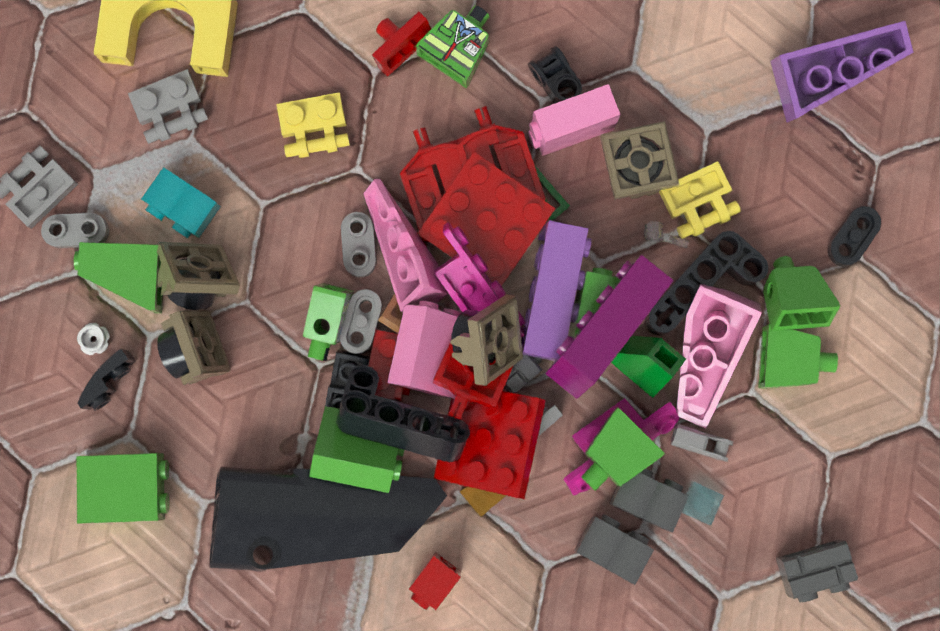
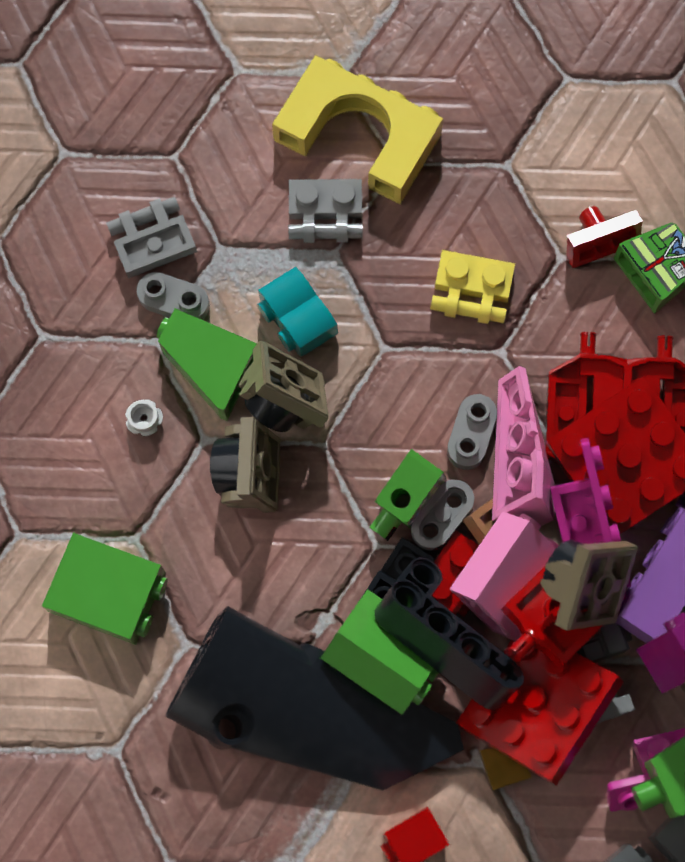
camera: 25 degrees right, 10 degrees down
black slope [77,349,136,411] -> none

